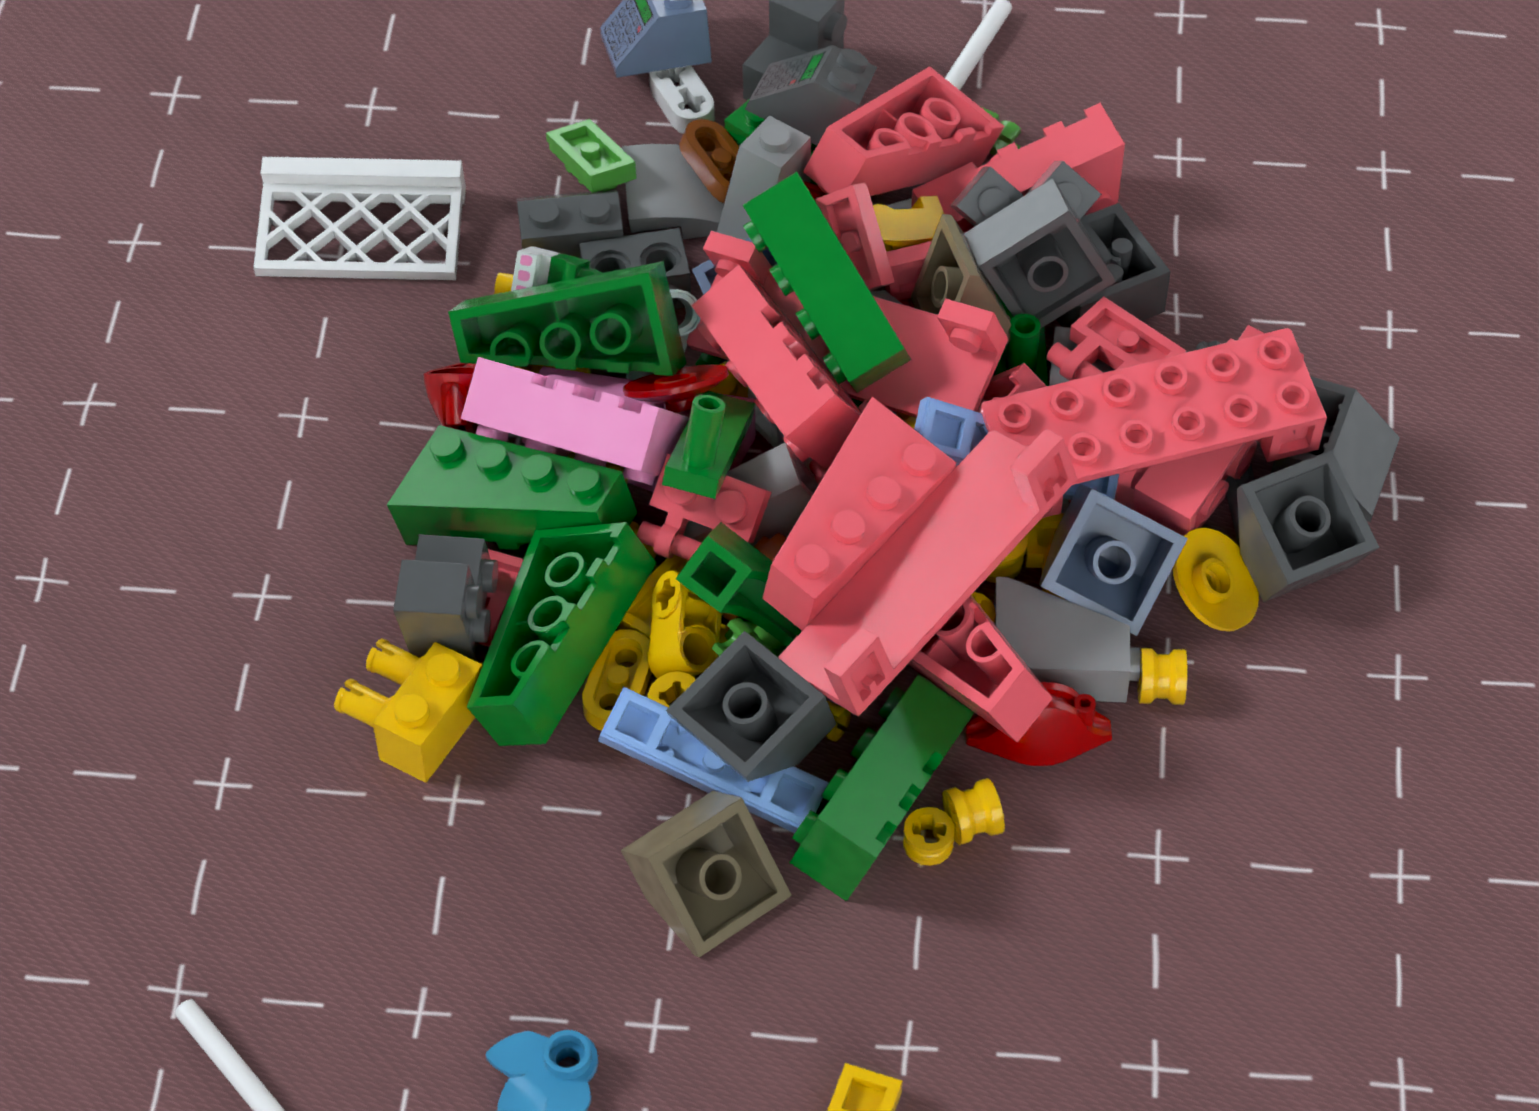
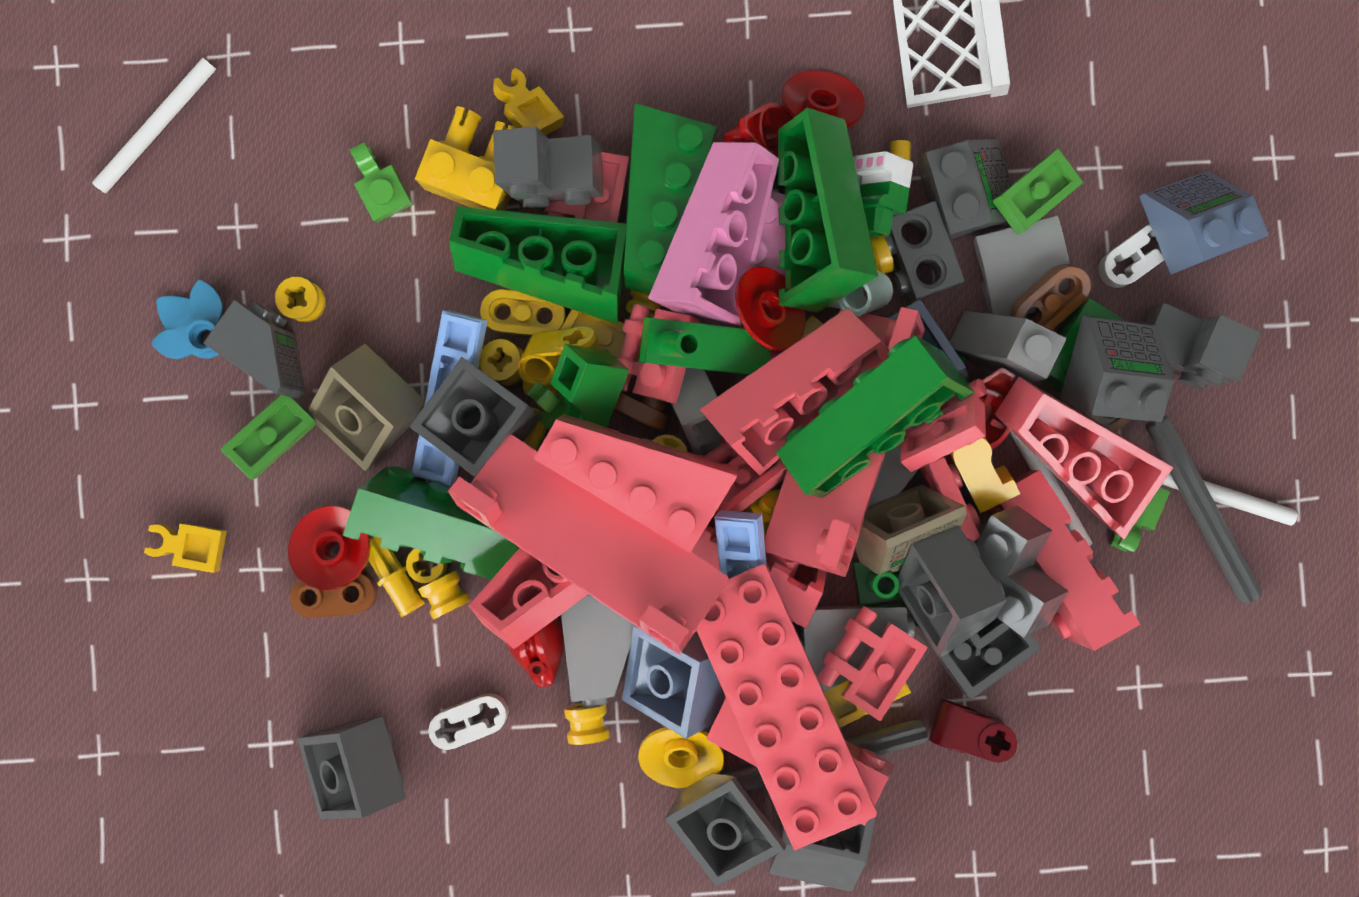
camera: 85 degrees right, 35 degrees up
none -> dark grey slope [204,300,305,399]
none -> bright green plate [220,395,316,481]
none -> yellow wheel [275,277,326,322]
none -> red dish [288,506,371,591]
none -> dark orange plate [290,572,378,618]
none -> dark grey slope [297,716,406,820]
none -> bright green plate [350,142,413,223]
none -> yellow axle [368,537,425,618]
none -> white beam [428,693,509,750]
none -> yellow plate [493,68,564,136]
none -> red dish [781,70,865,128]
none -> dark red piece [929,699,1018,763]
none -> dark grey axle [1146,415,1262,604]

